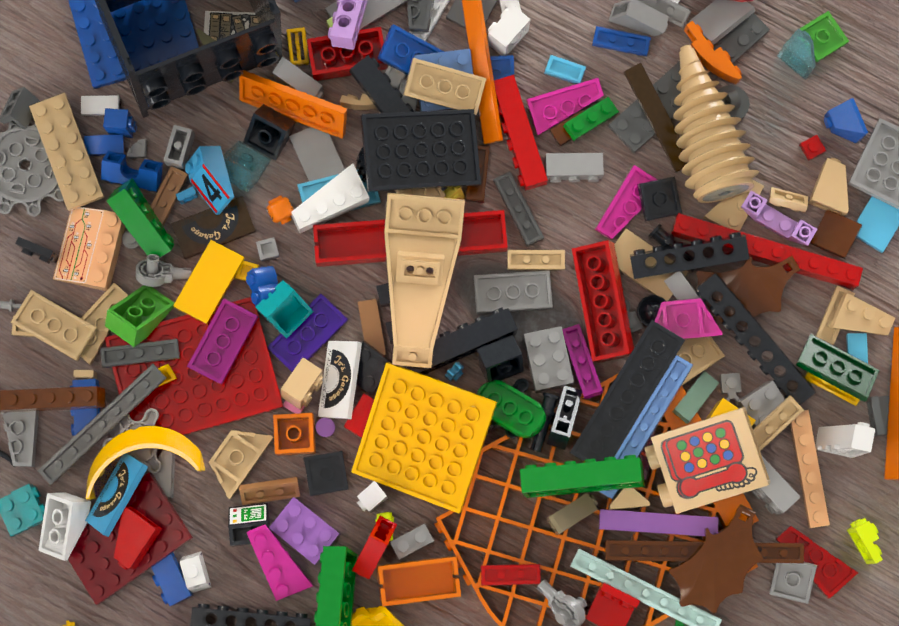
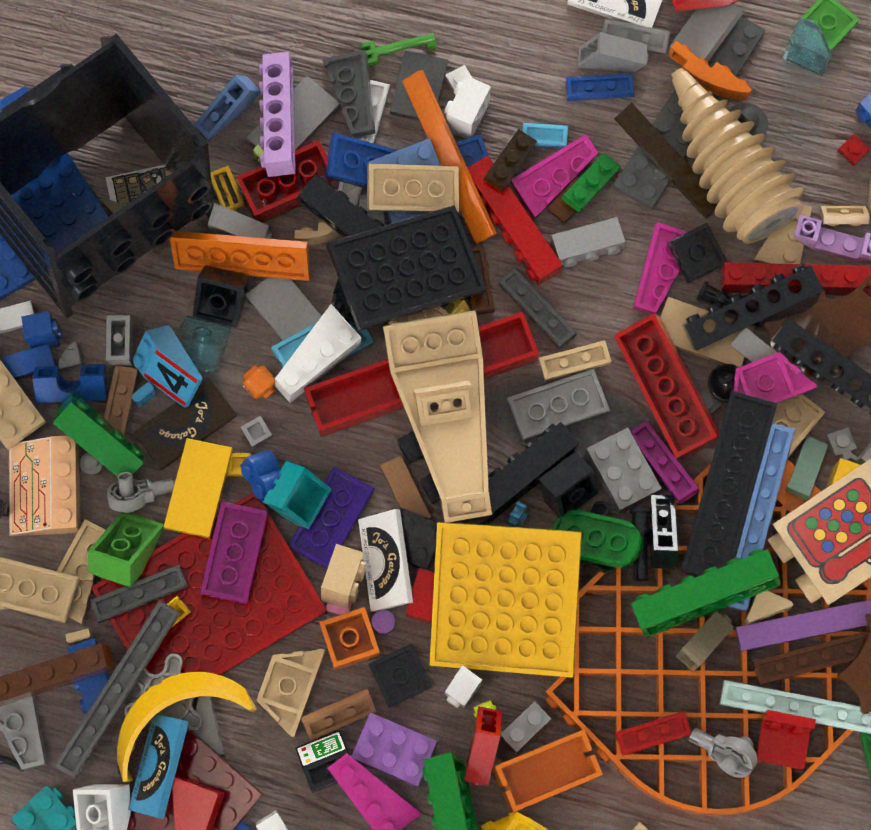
camera: 15 degrees left, 5 degrees down
none -> dark brown plate [483,129,537,192]

